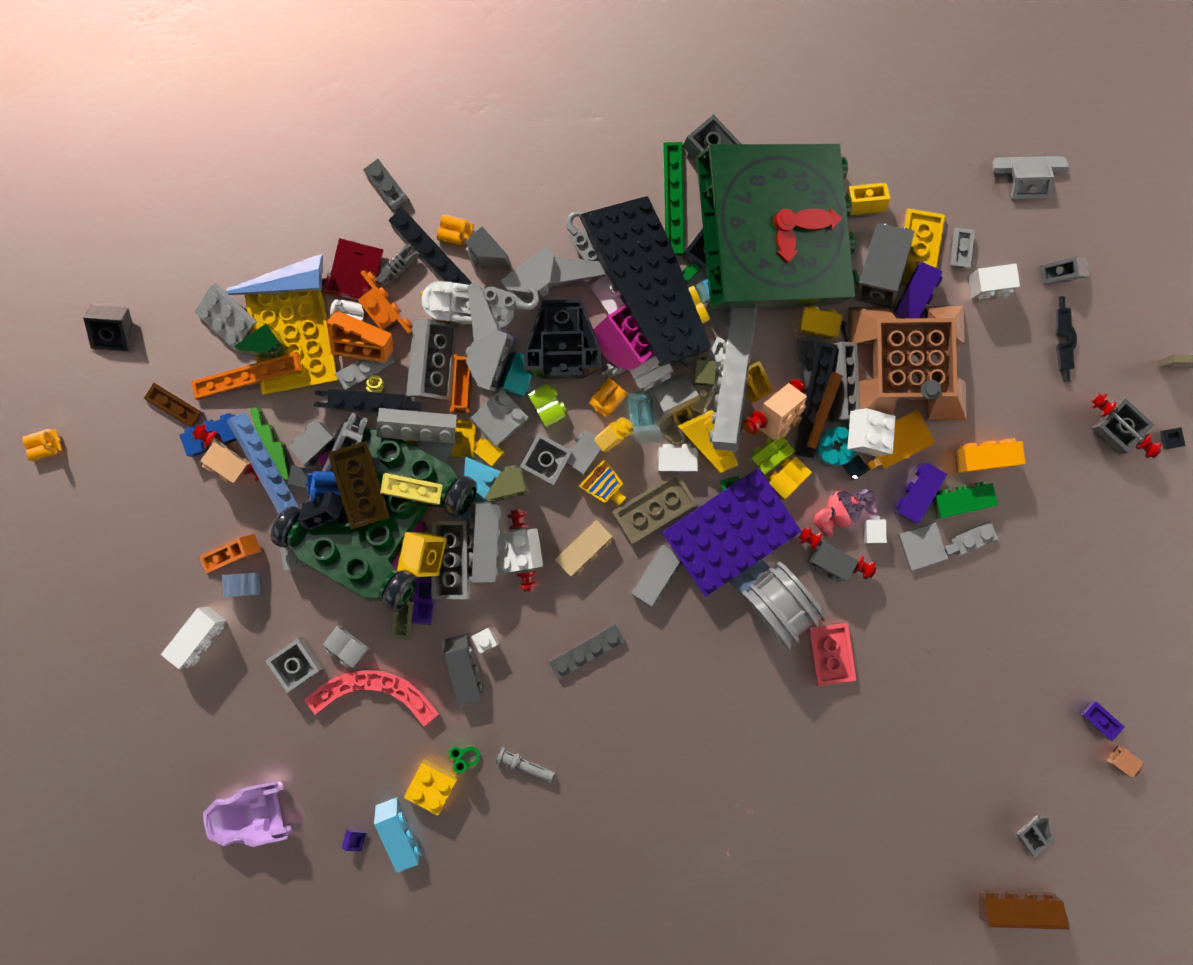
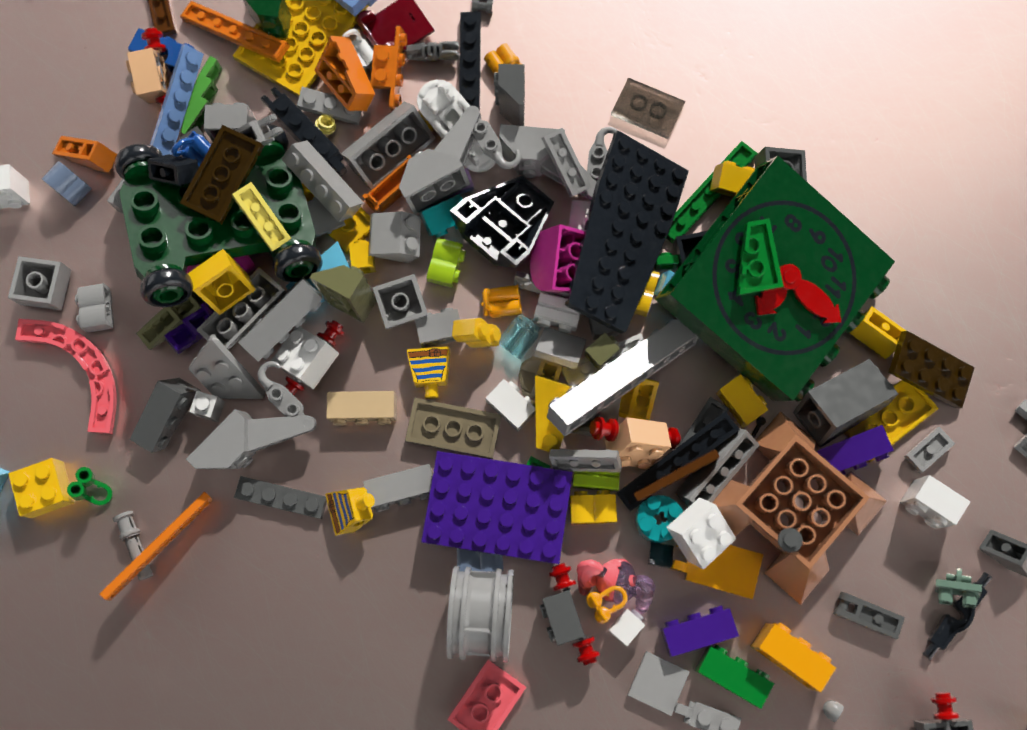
camera: 40 degrees right, 10 degrees down
none -> orange tile [99,491,212,601]
none -> light grey slope [186,361,317,470]
none -> light grey wing [189,334,266,399]
none -> yellow torso [325,487,375,536]
none -> light grey plate [541,128,591,198]
none -> light grey plate [549,449,622,472]
none -> light orange piece [586,586,628,623]
none -> clear smoke tile [611,77,685,139]
none -> yellow brick [710,161,755,197]
none -> green wing [737,218,784,296]
none -> light grey hinge [823,700,844,722]
none -> dark grey plate [833,592,905,640]
none -> dark brown plate [888,331,975,408]
none -> sand green hips [935,568,982,609]

